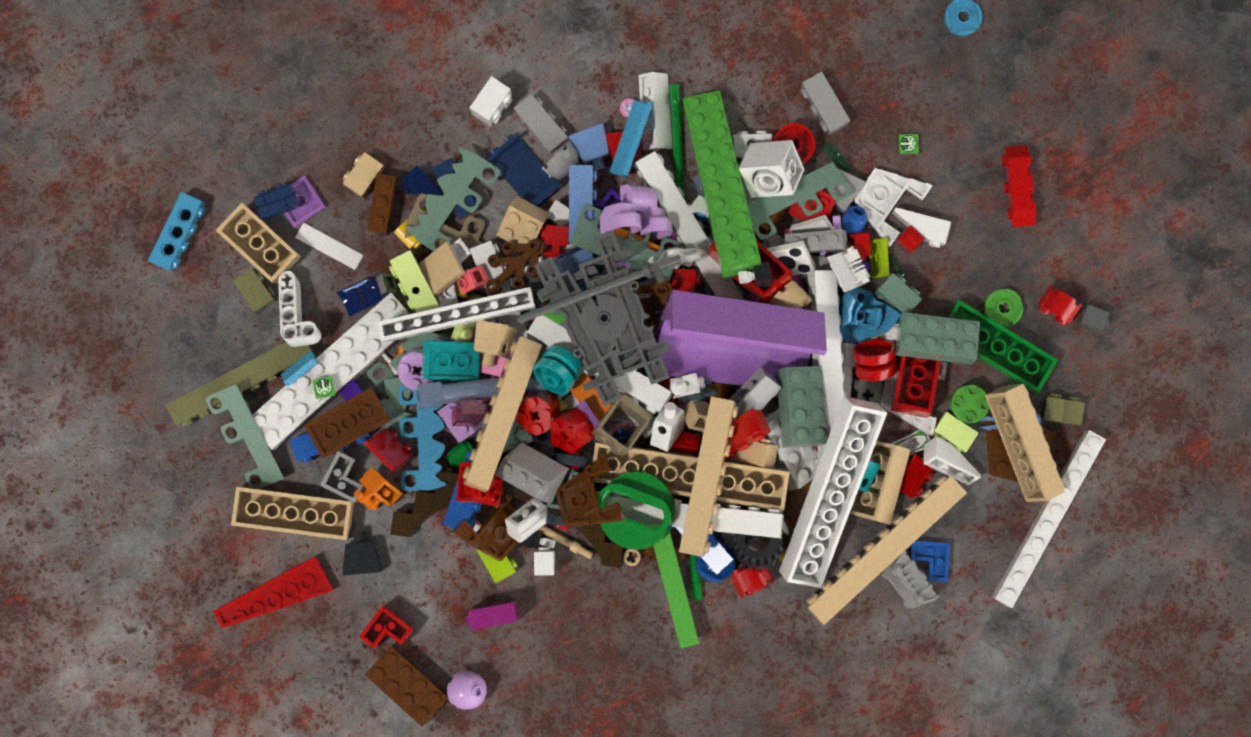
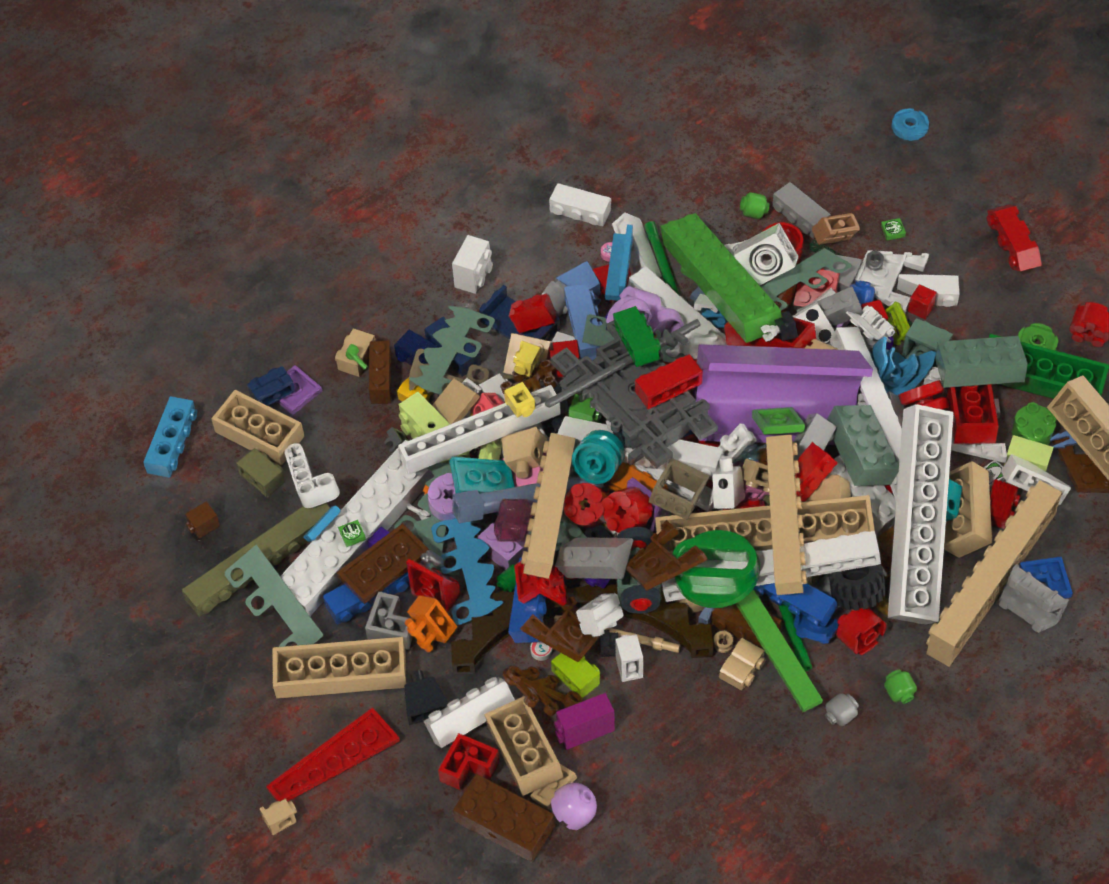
camera: 10 degrees left, 30 degrees down
white sticker [295,223,363,270] -> none
clear blue piece [337,276,383,317] -> none
light grey brick [513,94,568,155] -> none
none -> reddish brown brick [185,501,220,539]
none -> tan brick [259,799,297,835]
none -> bright green hand [346,344,368,370]
none -> flat silver arm [421,550,444,567]
none -> white brick [424,677,515,748]
none -> tan brick [484,696,563,796]
none -> reddish brown plant [503,665,583,716]
none -> light yellow brick [504,382,535,418]
none -> red brick [509,293,557,333]
none -> light yellow brick [513,341,540,377]
none -> tan plate [530,763,577,811]
none -> white brick [549,183,611,227]
none -> green brick [613,306,661,367]
none -> red brick [635,354,703,409]
none -> tan brick [719,638,766,691]
none -> bright green head [740,192,769,219]
none -> bright green tile [752,407,805,435]
none -> medium nougat brick [812,213,860,245]
none -> light grey head [825,693,859,726]
none -> flat silver bush [866,251,884,271]
none -> bright green head [884,669,917,704]

